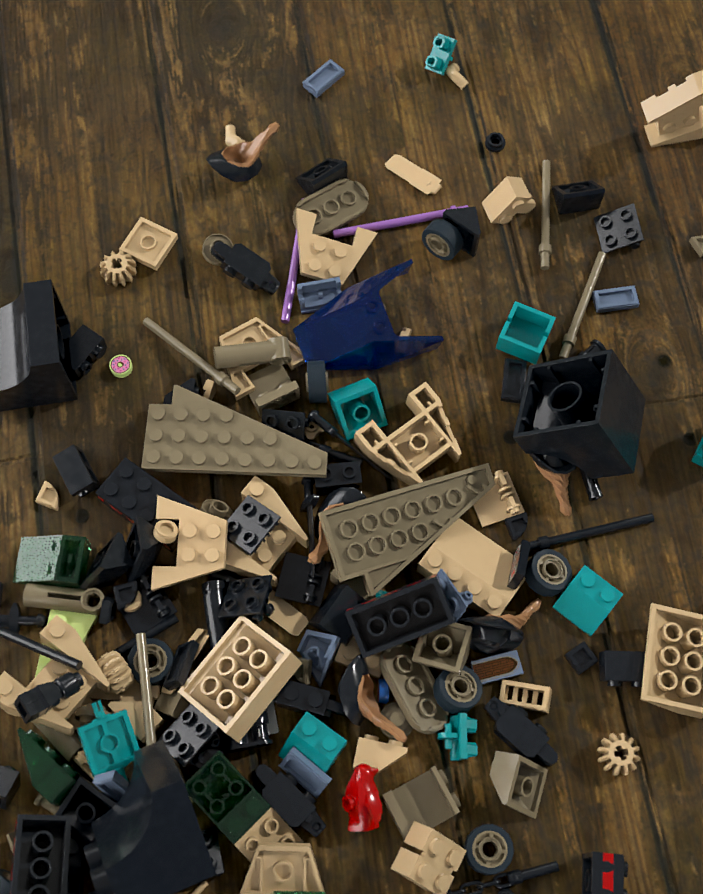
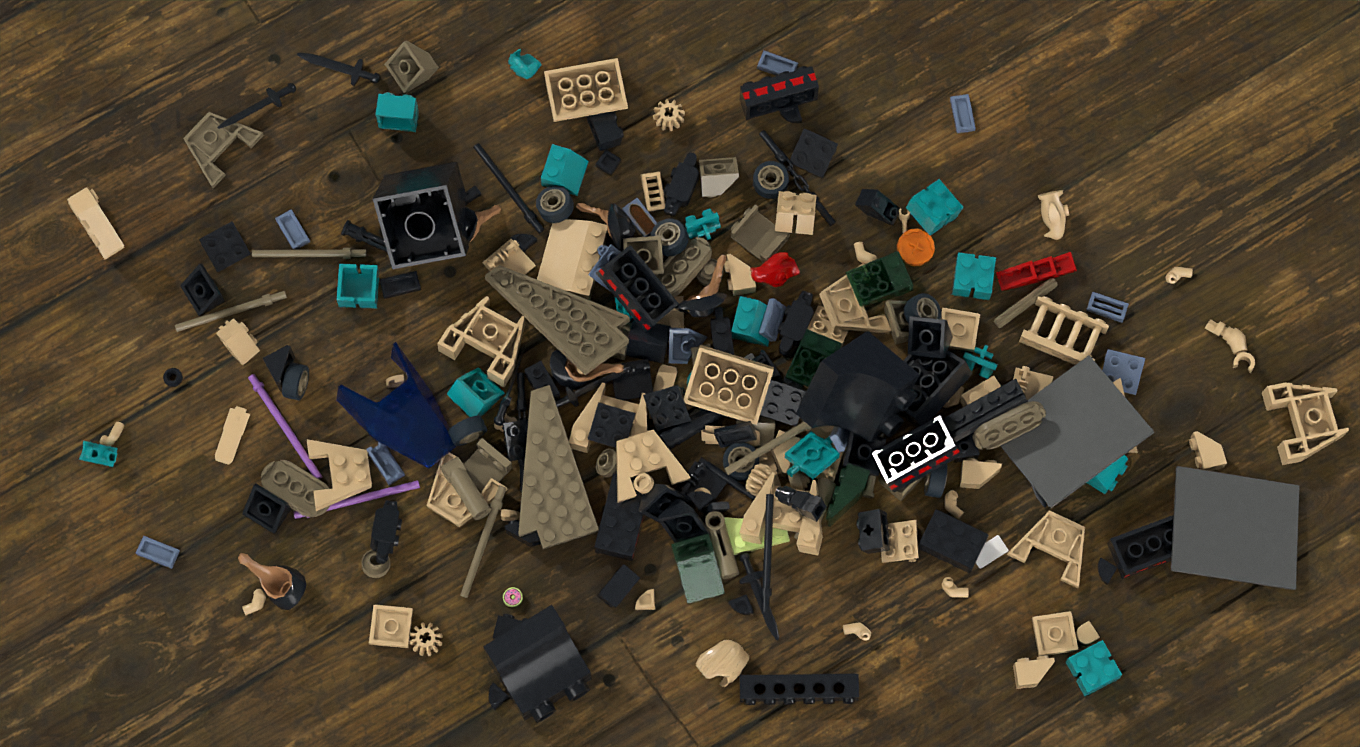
camera: 110 degrees left, 5 degrees up
blue tile [377,679,389,704] -> none
black tile [507,539,531,590] -> none

